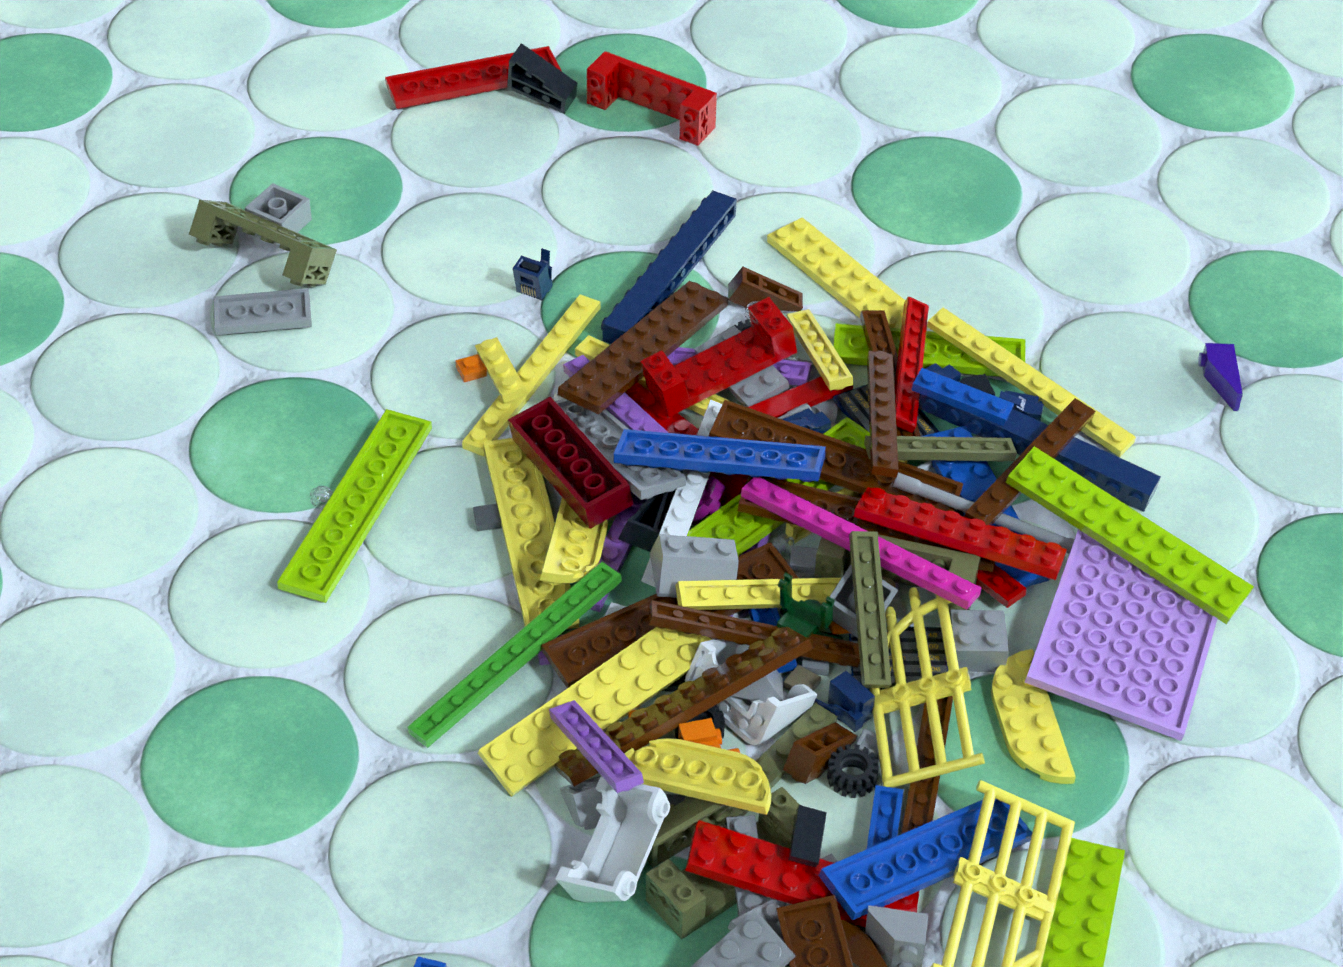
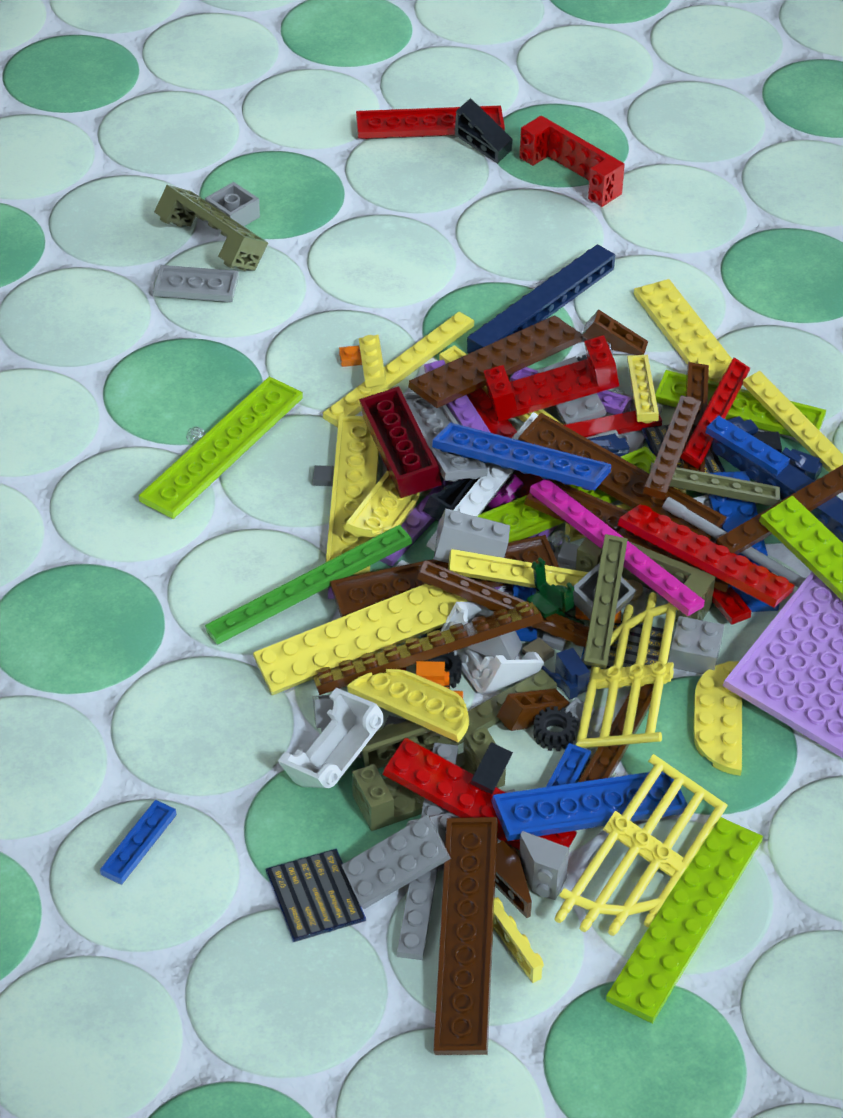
camera: 15 degrees right, 0 degrees up
dark blue piece [512,248,553,300] -> none
medium lavender plate [549,700,644,793] -> none

